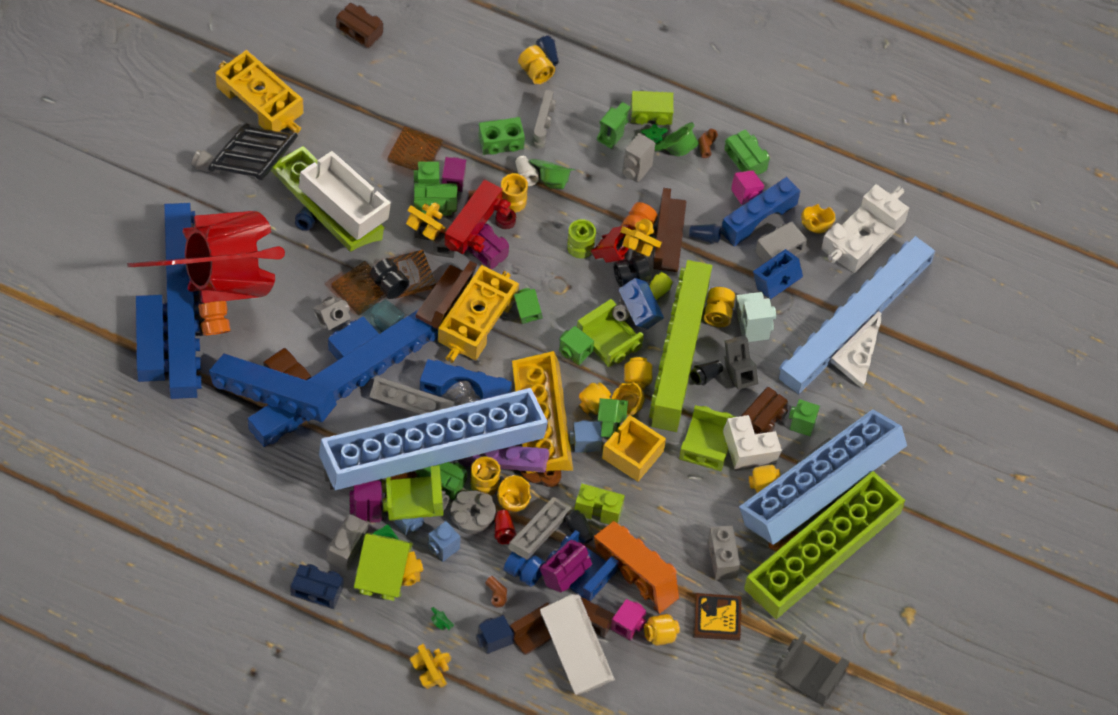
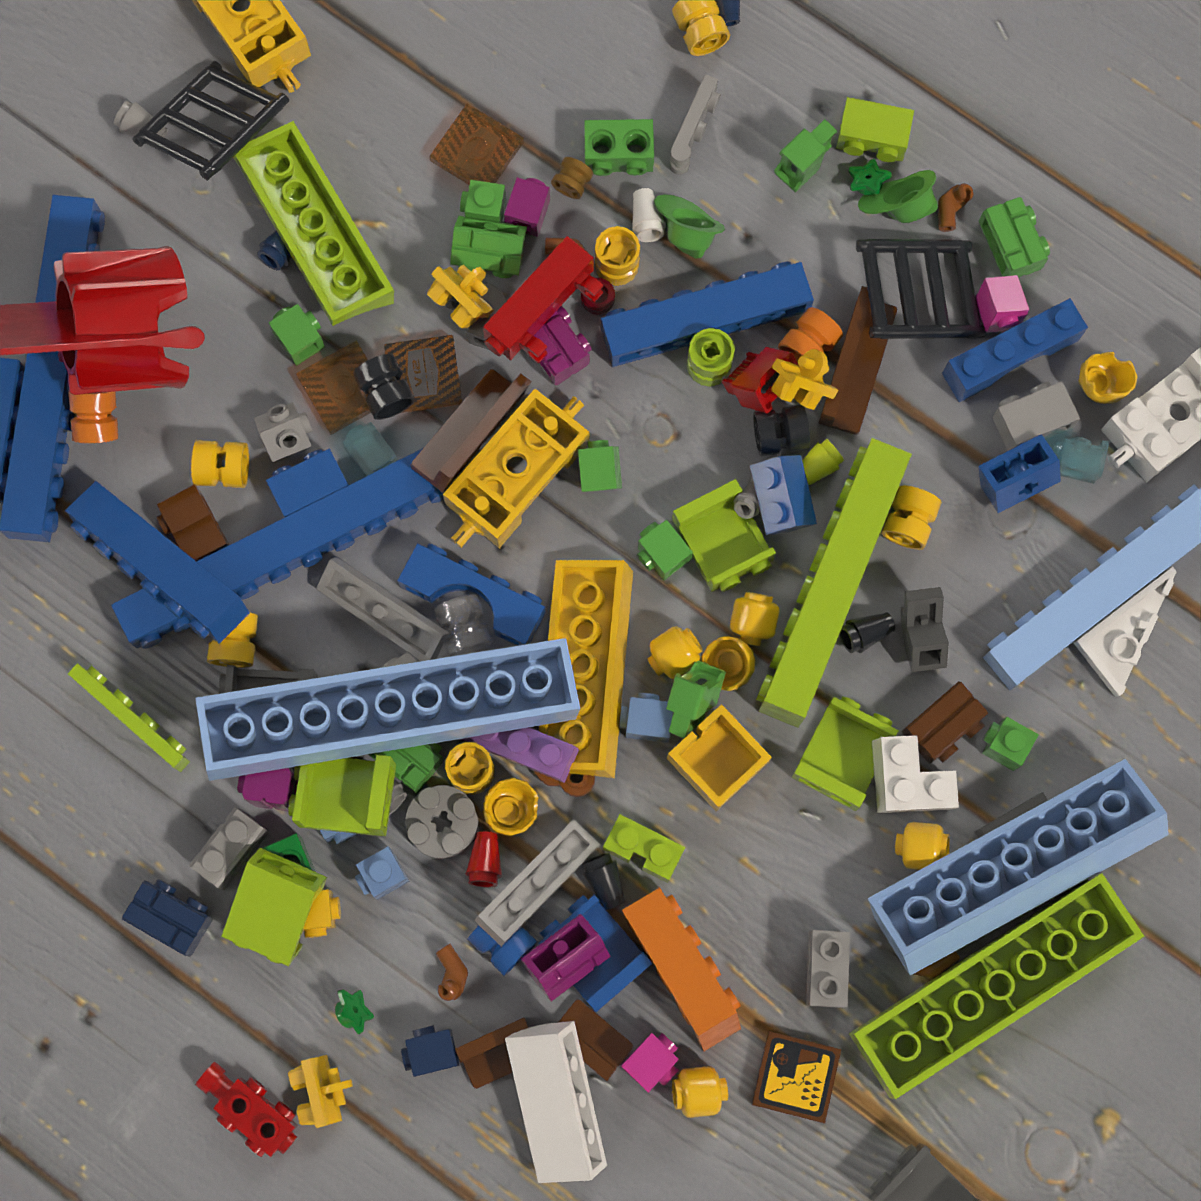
camera: 15 degrees right, 20 degrees up
white piece [299,151,391,240] -> none
light grey brick [622,133,655,182] -> none
dark blue cone [689,224,721,245] -> none
light aqua brick [735,292,776,342] -> none
none -> lime plate [68,663,190,772]
none -> yellow wheel [191,440,249,488]
none -> red brick [195,1062,298,1157]
none -> yellow wheel [207,612,258,668]
none -> bright green brick [268,304,325,366]
none -> pearl gold wheel [551,157,593,199]
none -> blue brick [601,261,814,367]
none -> black bar [856,239,986,339]
none -> clear light blue brick [1052,437,1109,484]

